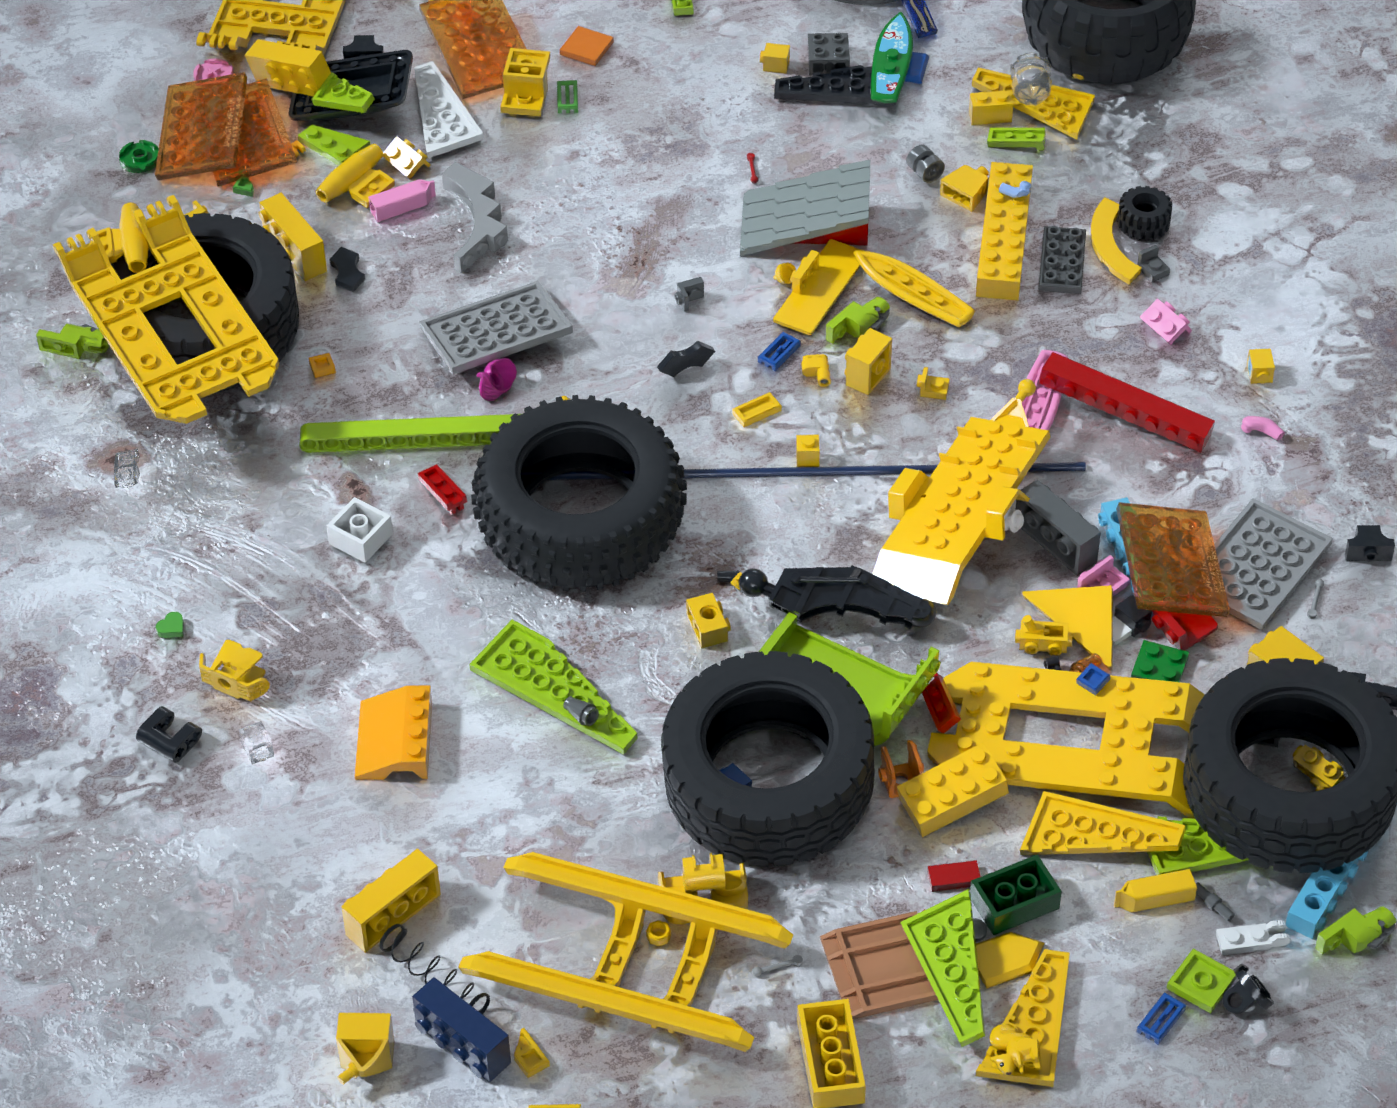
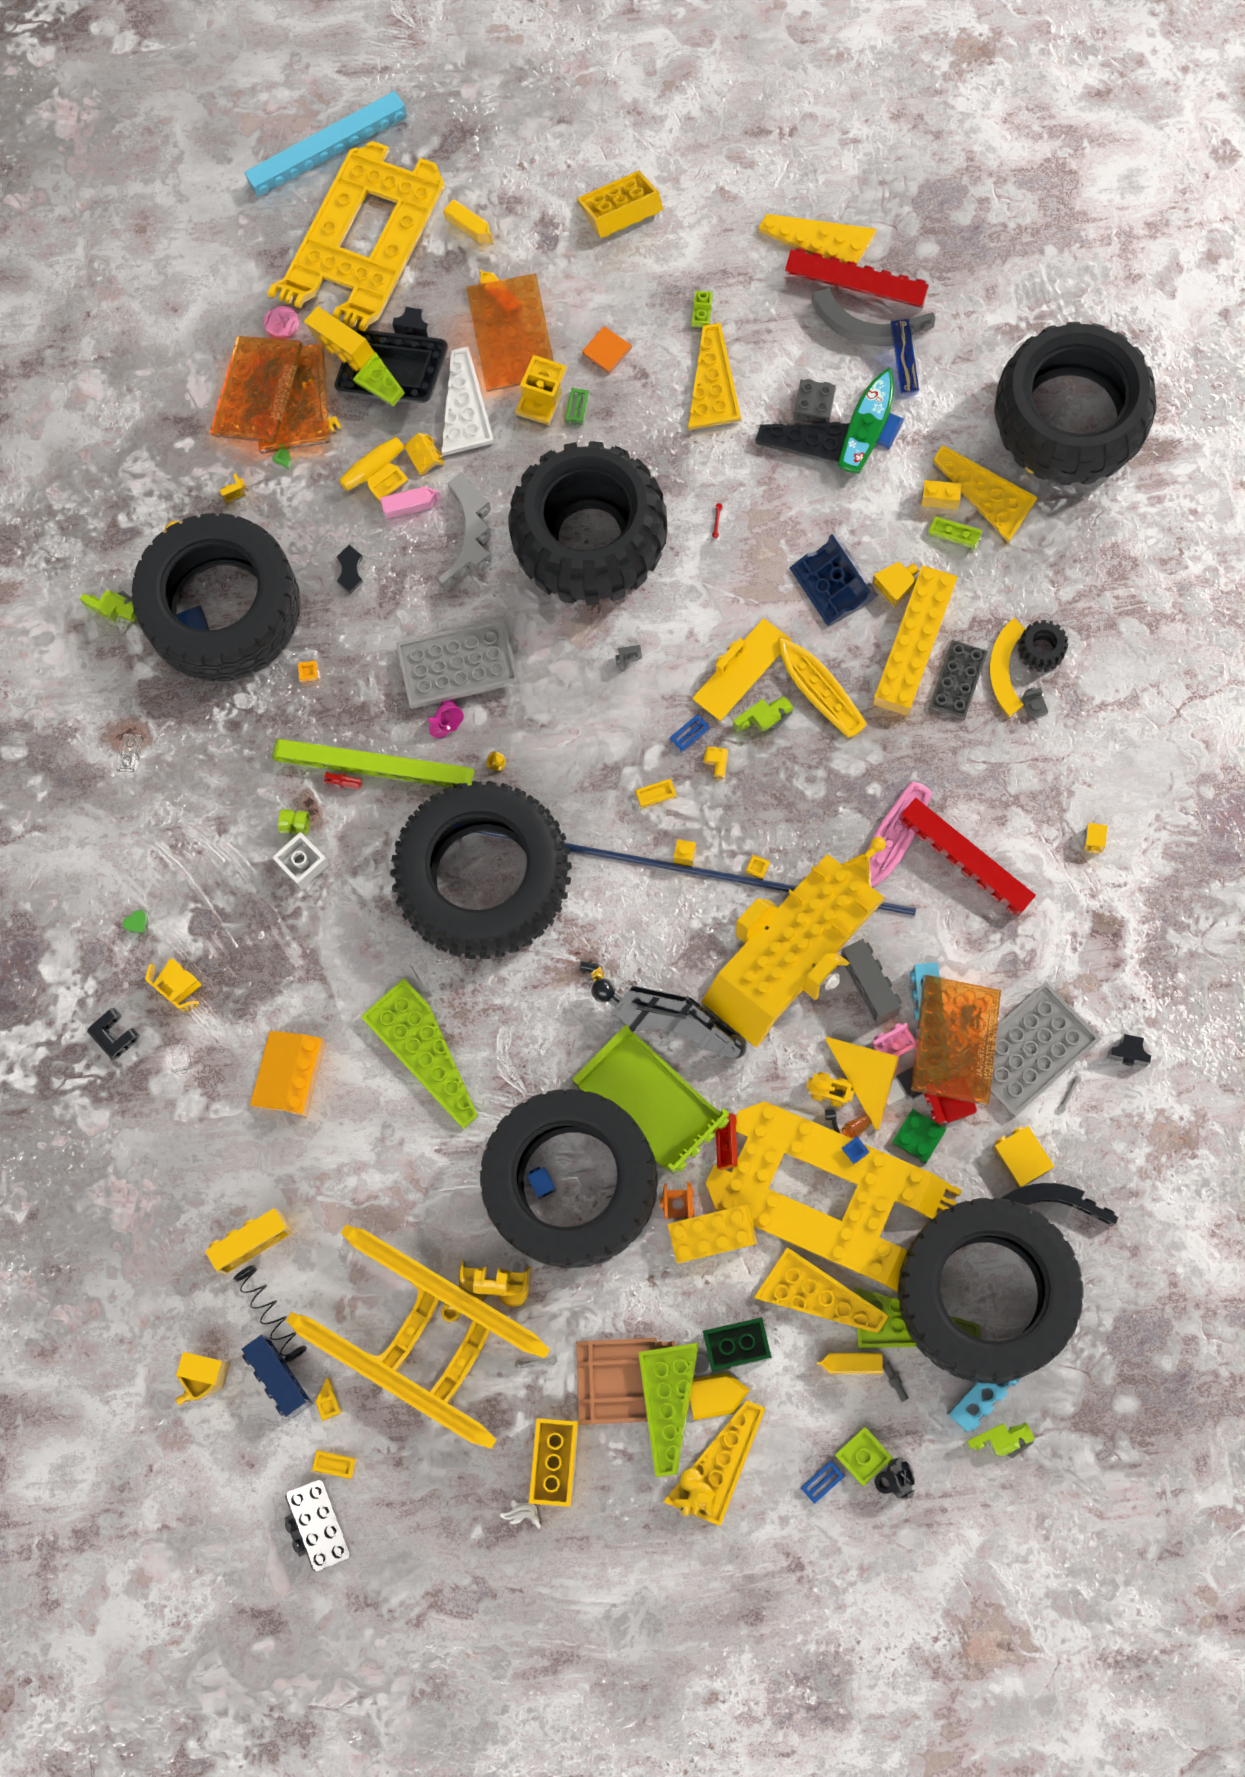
camera: 20 degrees right, 25 degrees up
yellow bracket [52,195,279,424] -> none
yellow plate [90,202,149,273] -> none
green tile [119,140,161,173] -> none
yellow brick [258,192,327,281] -> none
lime wing [298,125,371,166] -> none
red hinge [417,464,467,514] -> none
dark grey cone [563,696,599,726] -> none
black tile [657,341,716,377] -> none
yellow brick [686,592,731,649] -> none
light grey piece [740,160,871,257] -> none
yellow brick [760,43,790,74] -> none
yellow tile [773,262,796,285] -> none
yellow brick [844,328,892,395] -> none
dark grey wheel [906,144,945,183] -> none
yellow bracket [917,367,950,400] -> none
red tile [927,860,980,892] -> none
light blue arm [999,181,1031,198] -> none
clear tile [1010,53,1052,106] -> none
bright pink bracket [1140,298,1192,345] -> none
white hinge [1216,920,1291,955] -> none
bright pink arm [1241,416,1285,441] -> none
yellow brick [1292,744,1346,791] -> none
none -> lime wheel [278,809,310,836]
none -> red axle [324,772,362,790]
none -> black tyre [508,441,668,606]
none -> yellow wing [688,323,741,431]
none -> yellow tile [745,855,770,880]
none -> dark blue piece [789,534,879,627]

